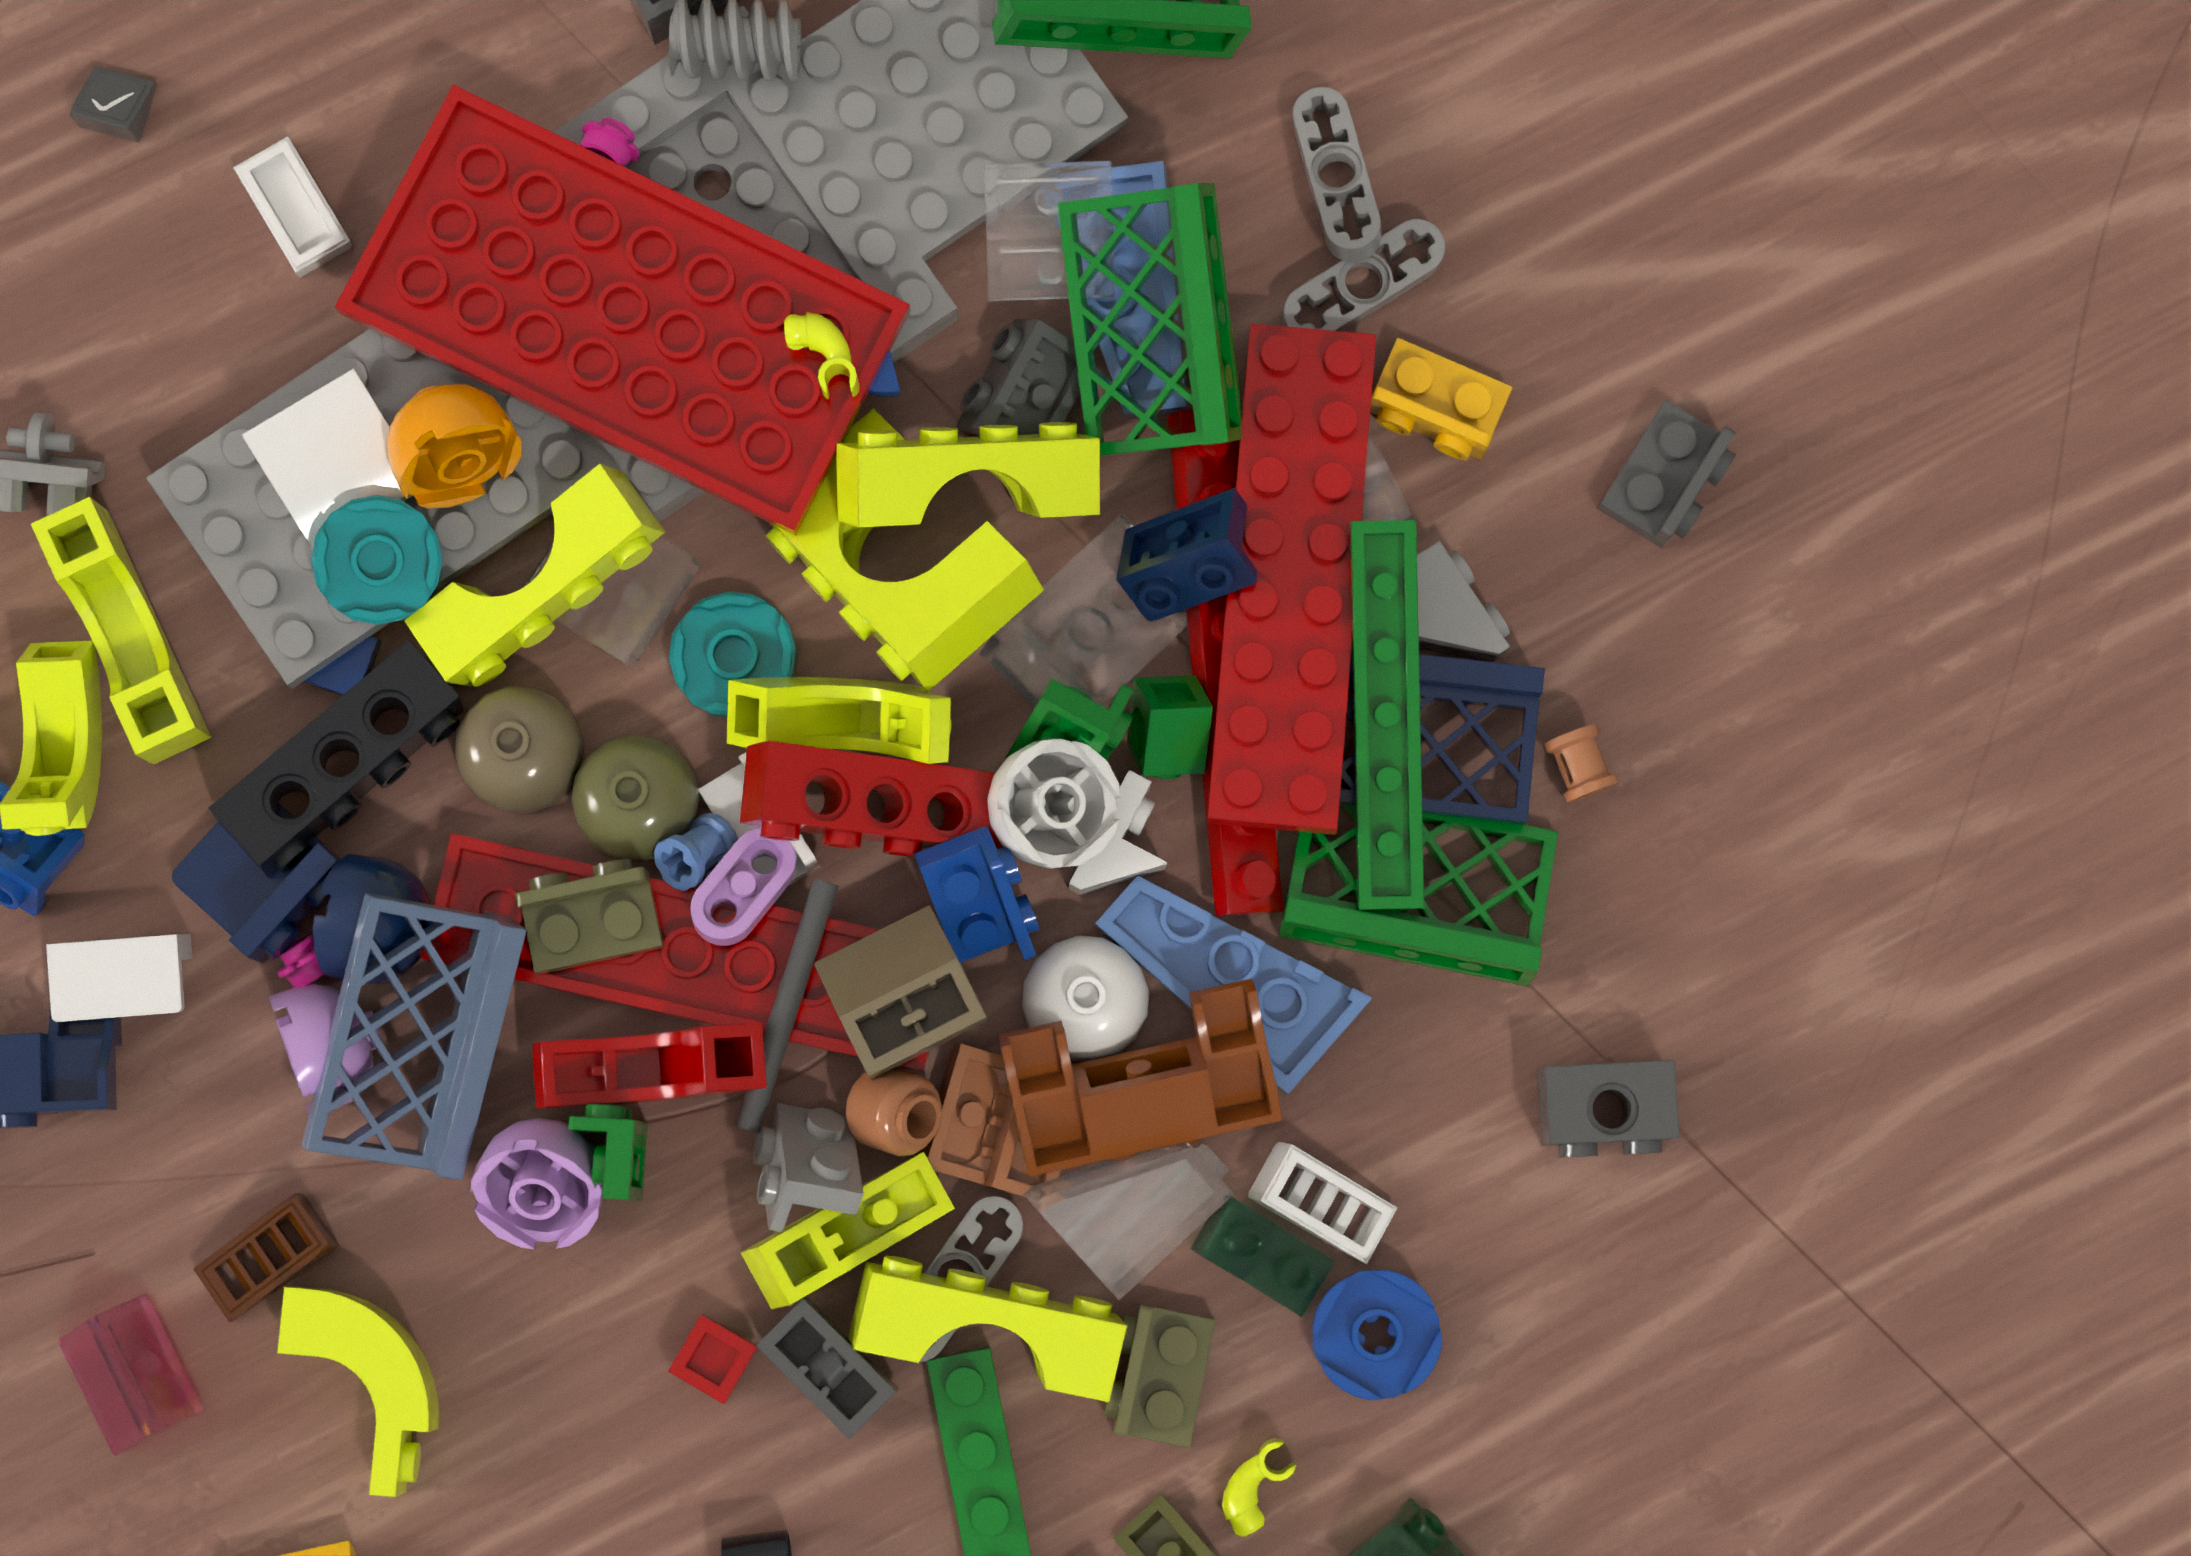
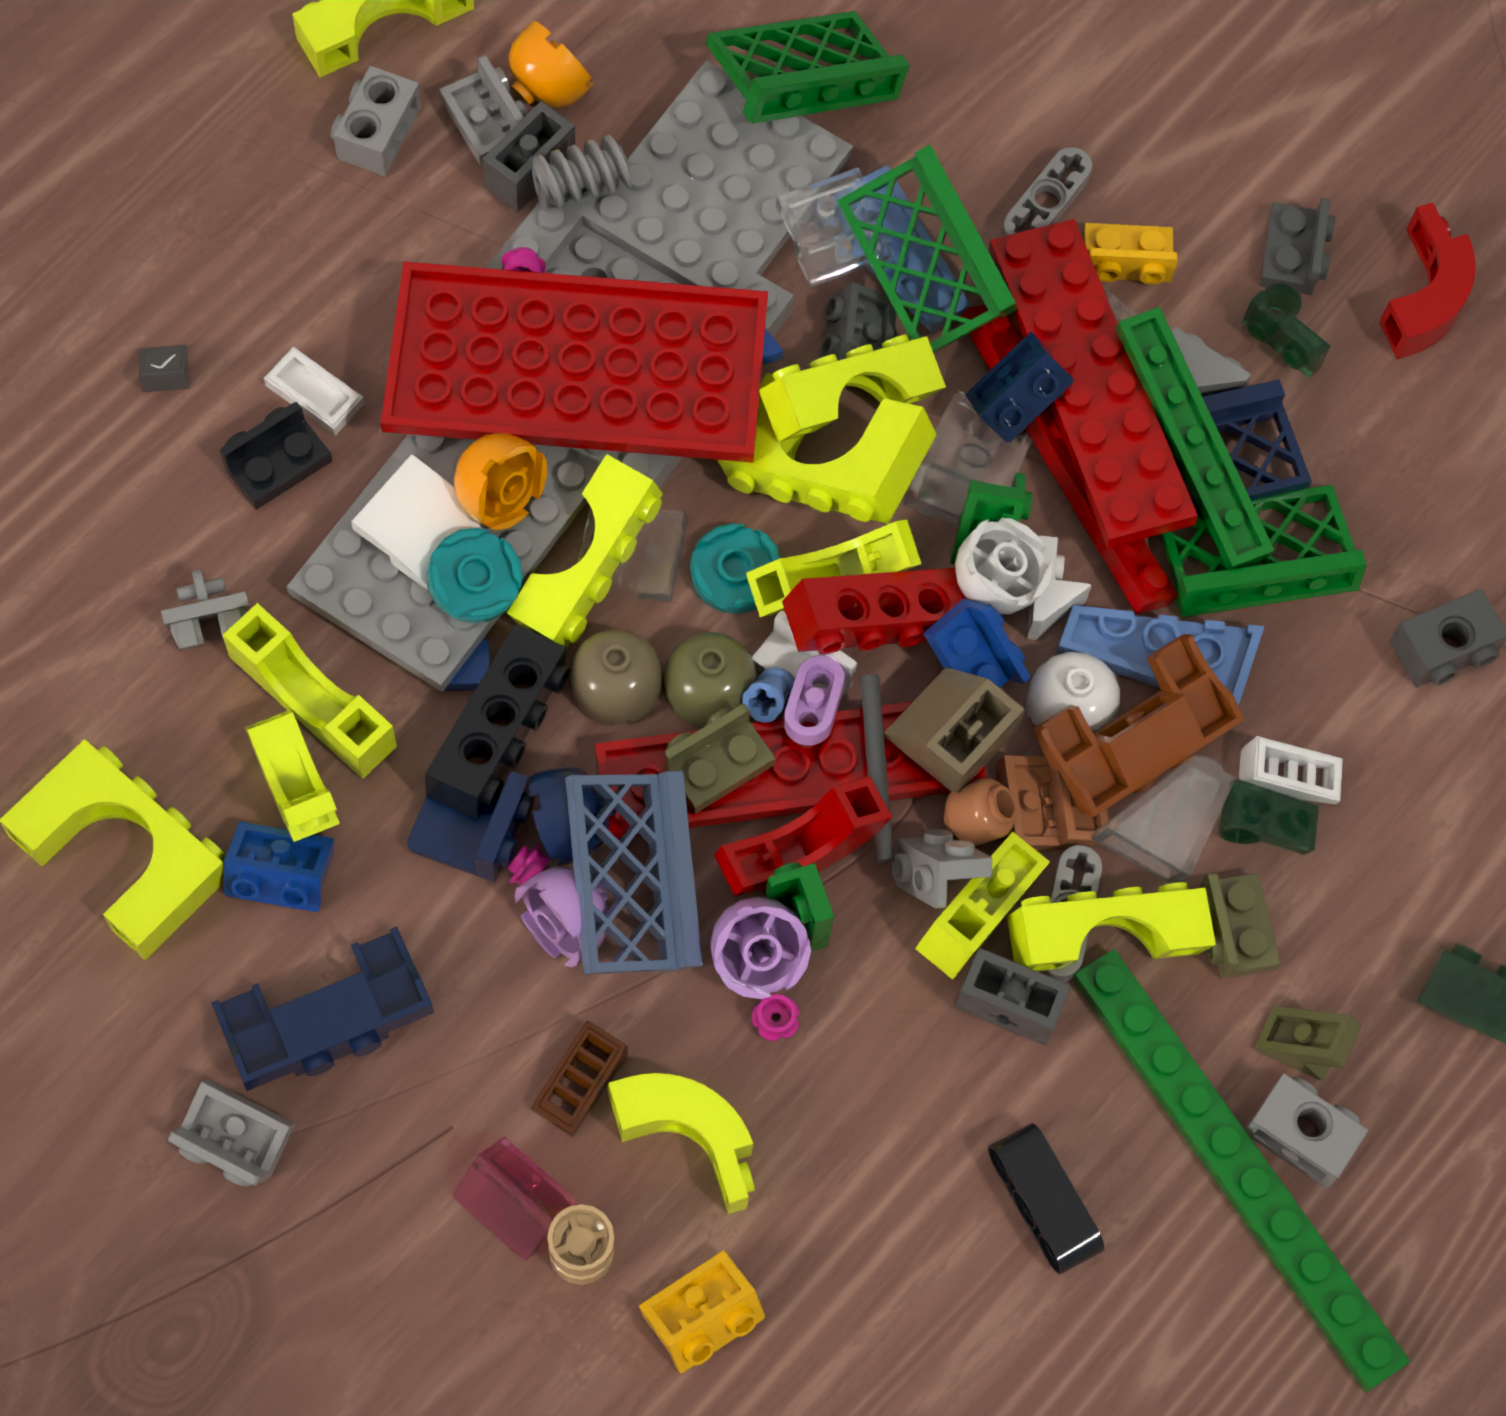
camera: 20 degrees left, 15 degrees down
white panel [46,933,192,1022] -> none
red plate [668,1314,758,1404] -> none
neon yellow arm [784,312,860,399] -> none
green brick [1127,675,1213,779] -> none
neon yellow arm [1222,1438,1296,1537] -> none
light grey beam [1293,87,1381,262] -> none
blue plate [1311,1270,1442,1400] -> none
nougat bush [1543,724,1619,804] -> none
none -> black bracket [220,402,333,510]
none -> tan wheel [547,1204,615,1285]
none -> dark pink plate [751,994,800,1041]
none -> clear green plate [1242,283,1330,378]
none -> red arch [1379,202,1476,360]

